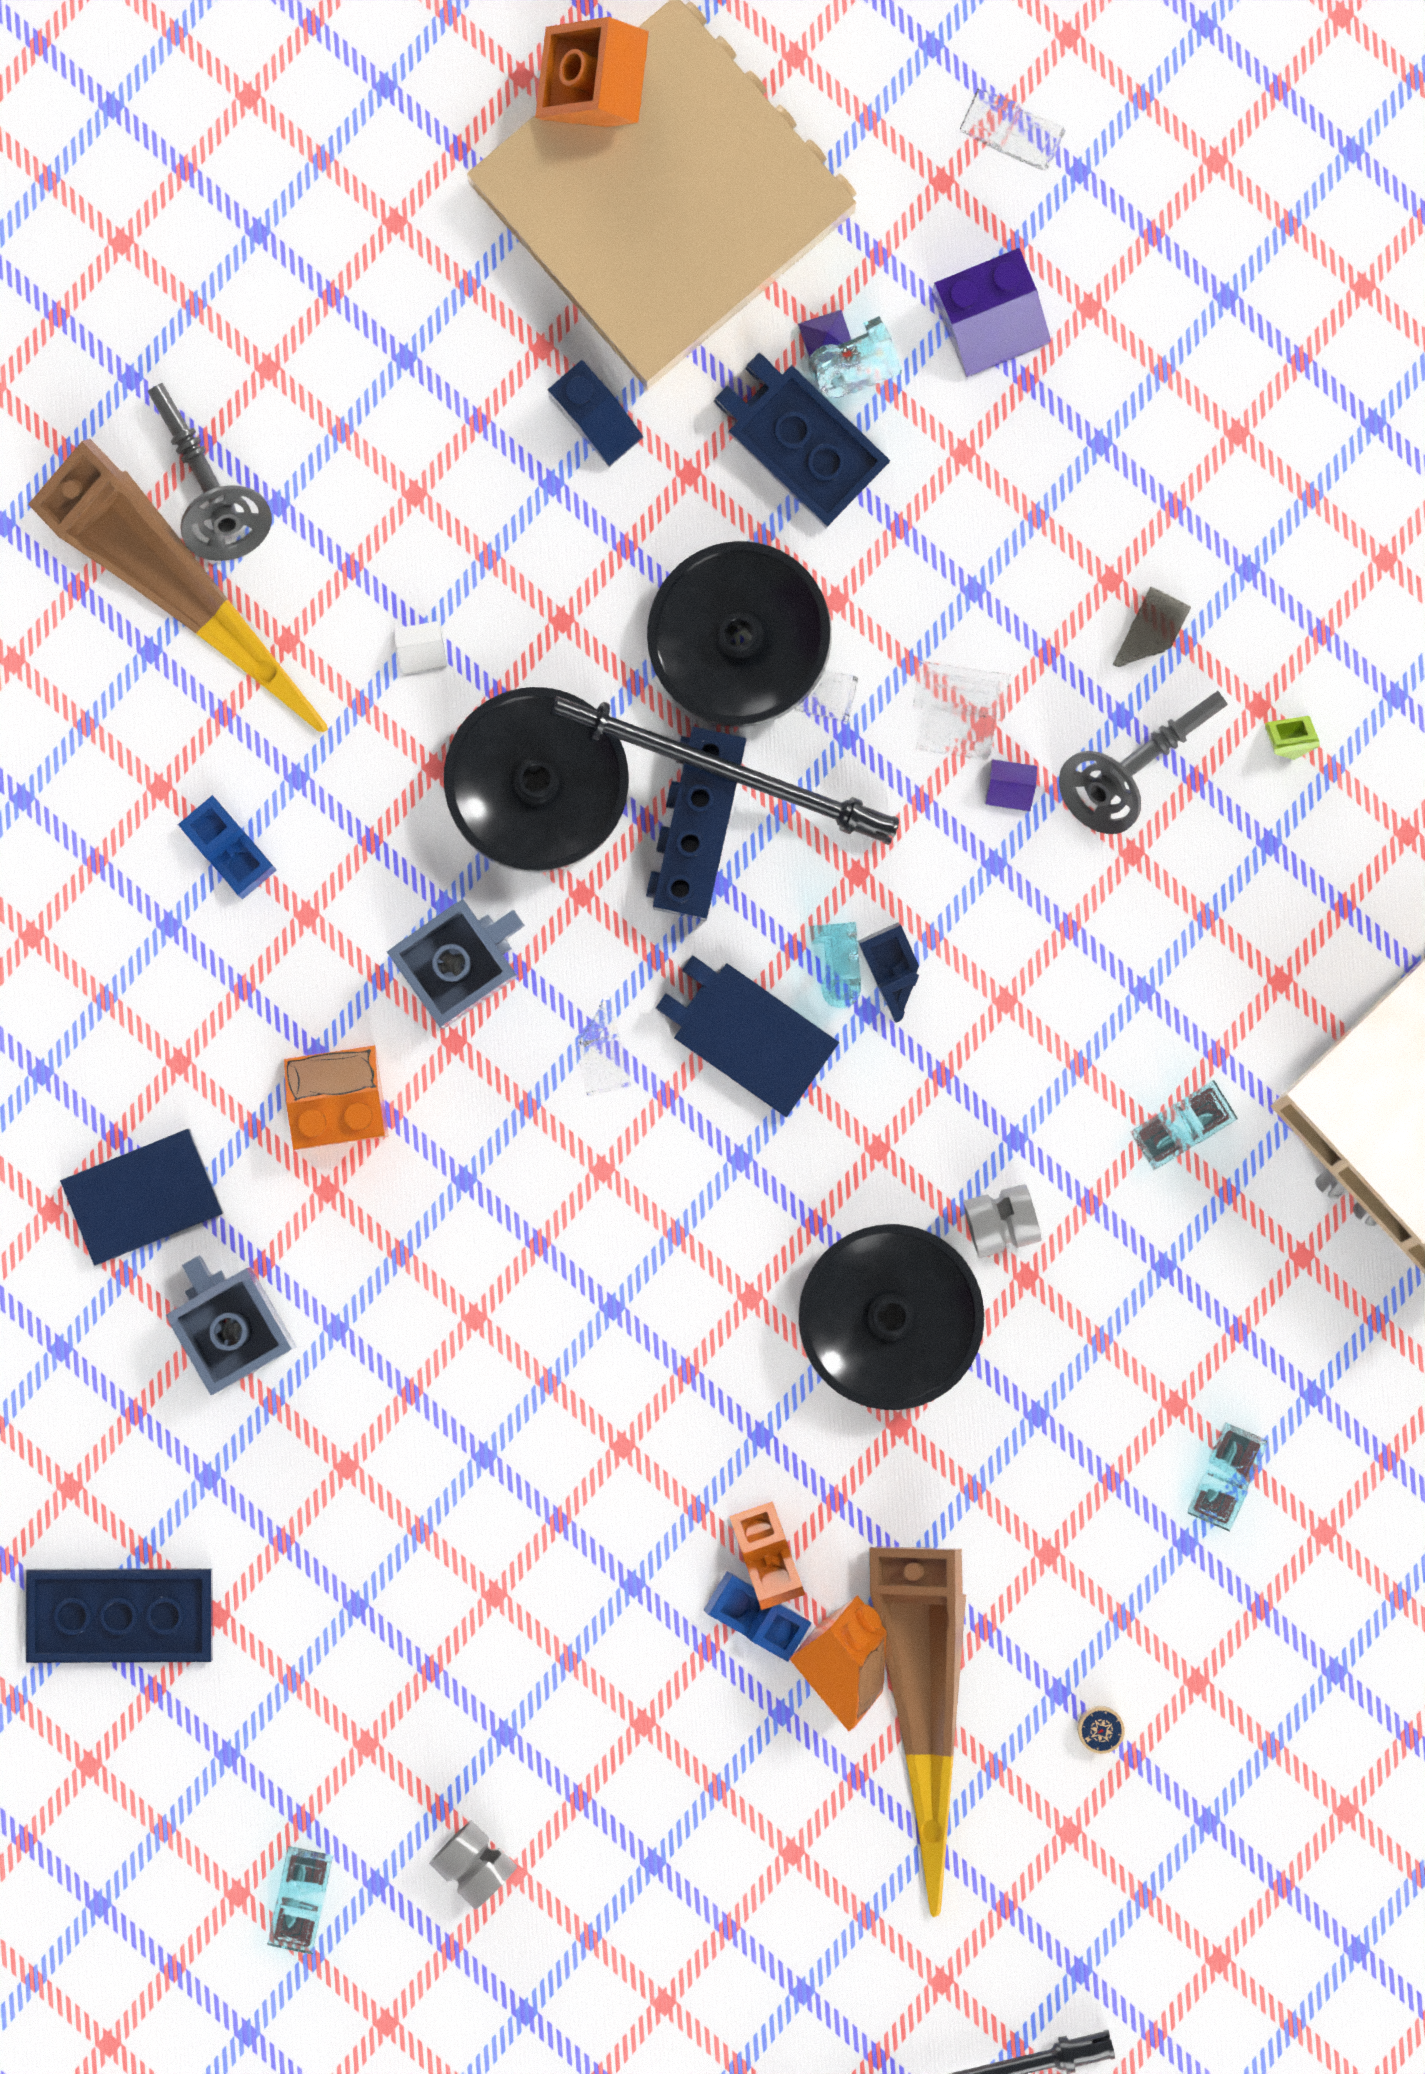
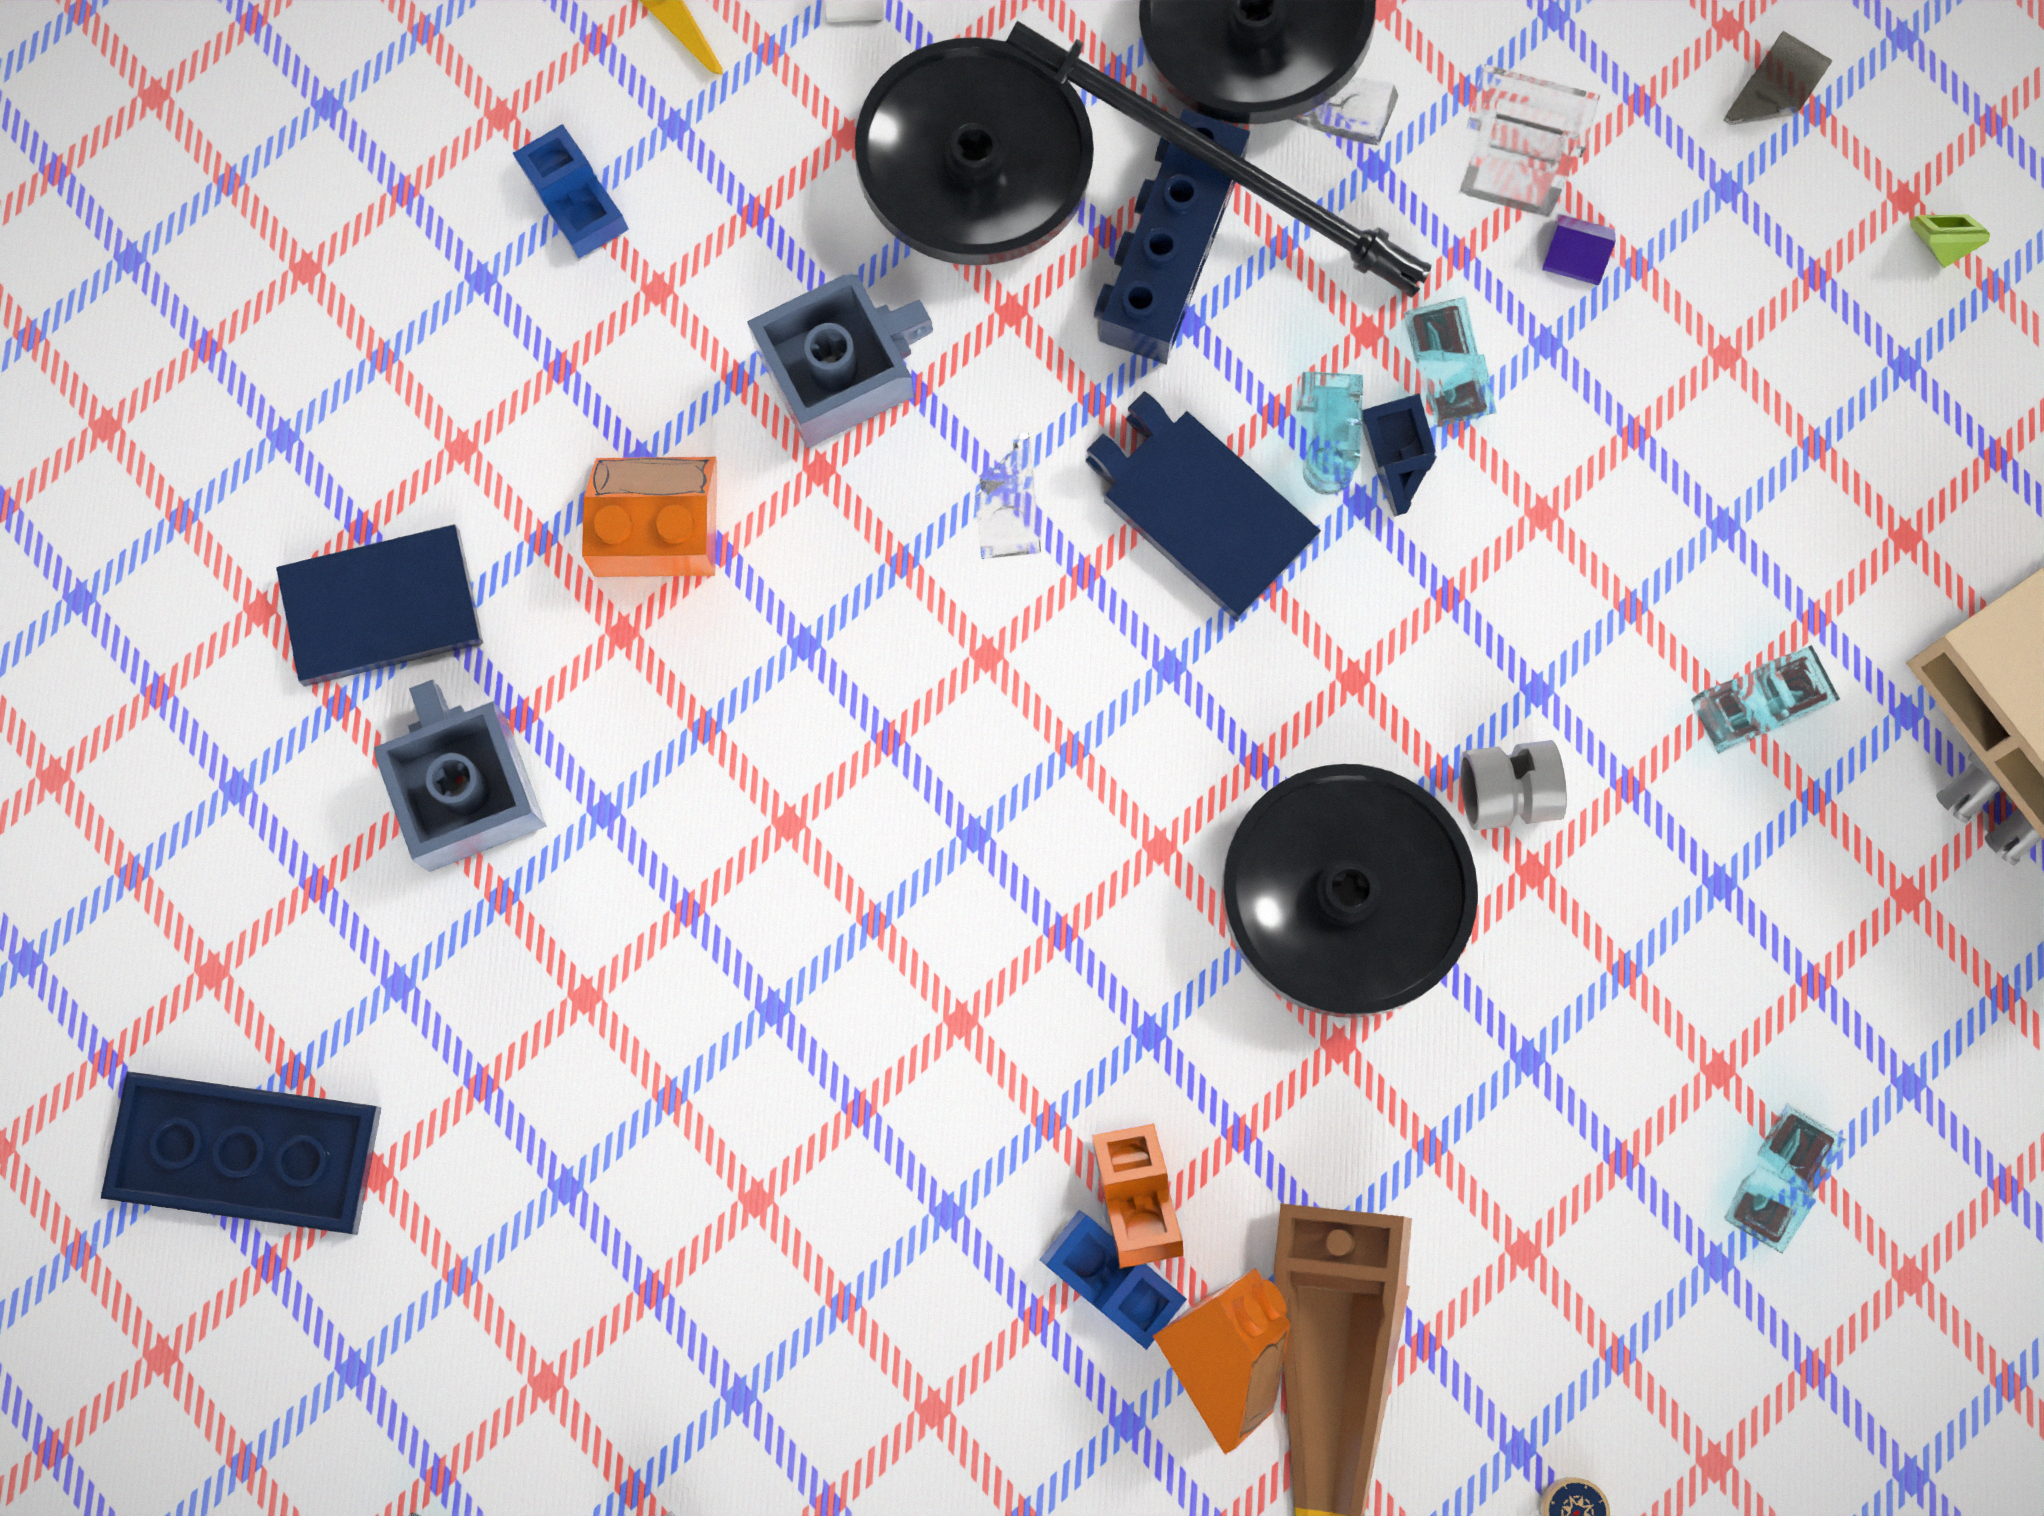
camera: 10 degrees right, 10 degrees down
dark grey dish [1059,690,1228,834] -> none
none -> clear light blue slope [1403,296,1497,427]

